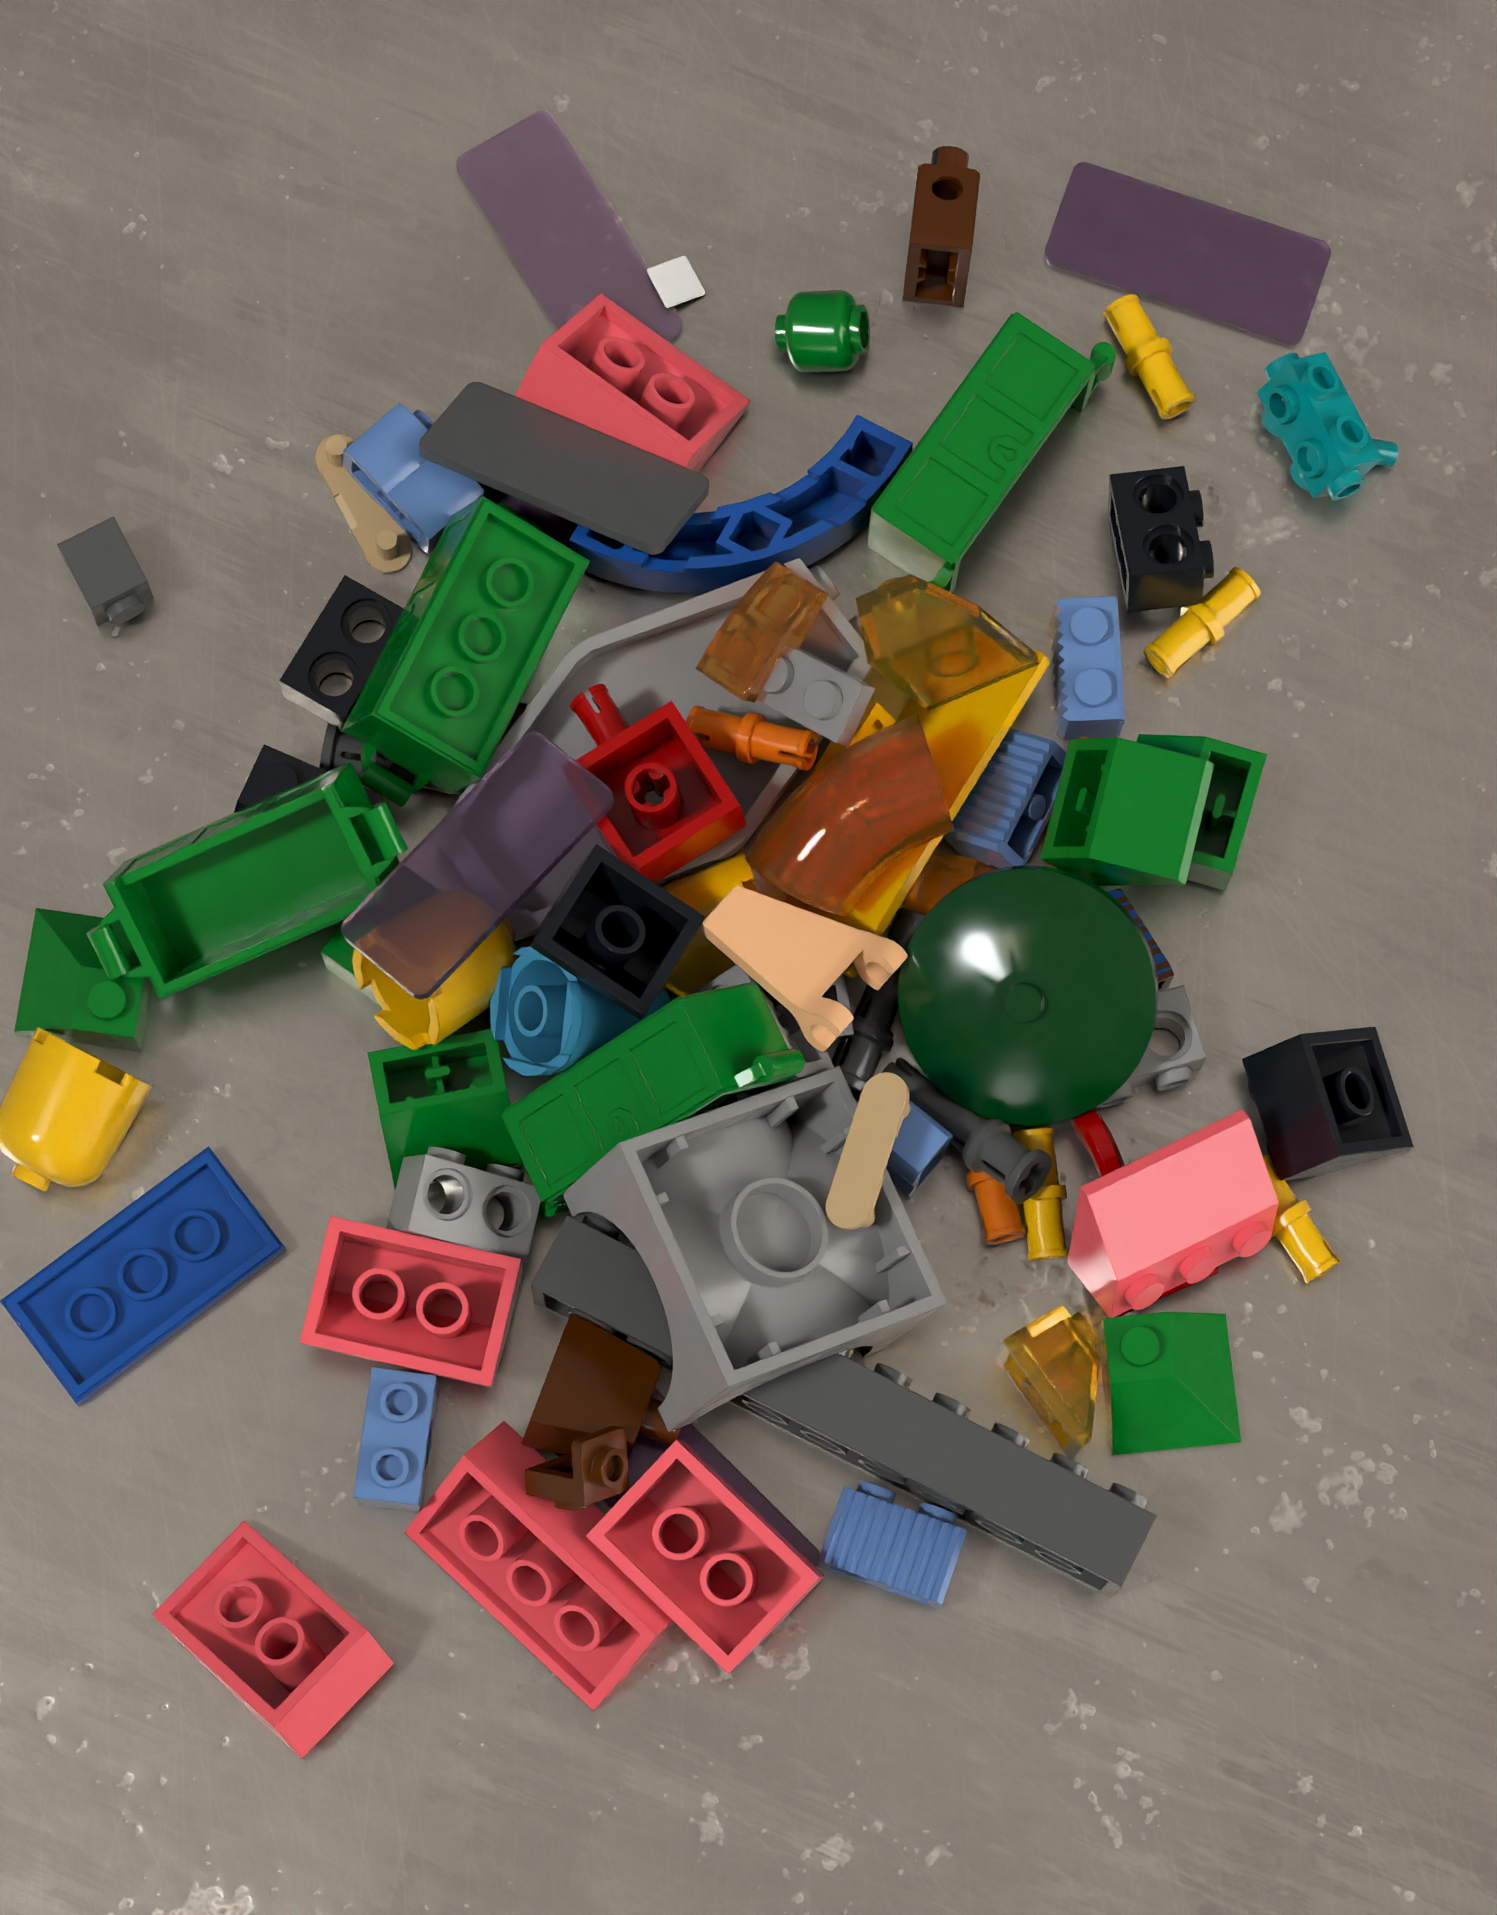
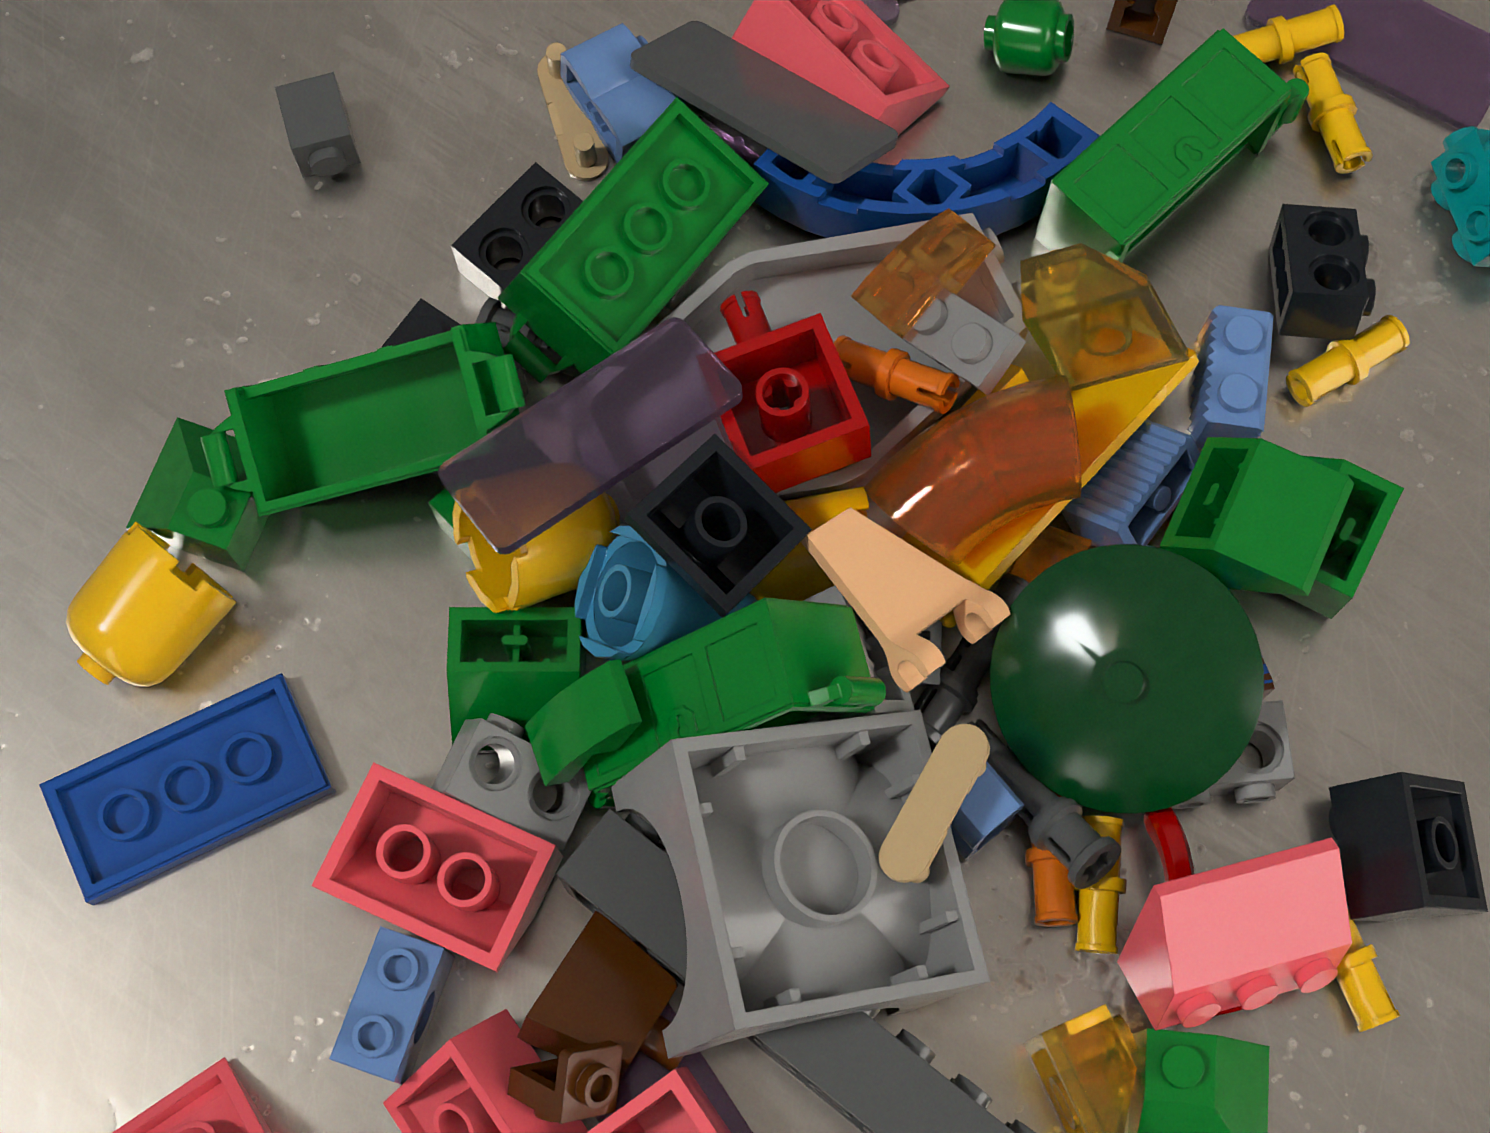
camera: 15 degrees right, 5 degrees down
none -> green slope [525,659,643,787]
none -> yellow pin [1233,4,1344,64]

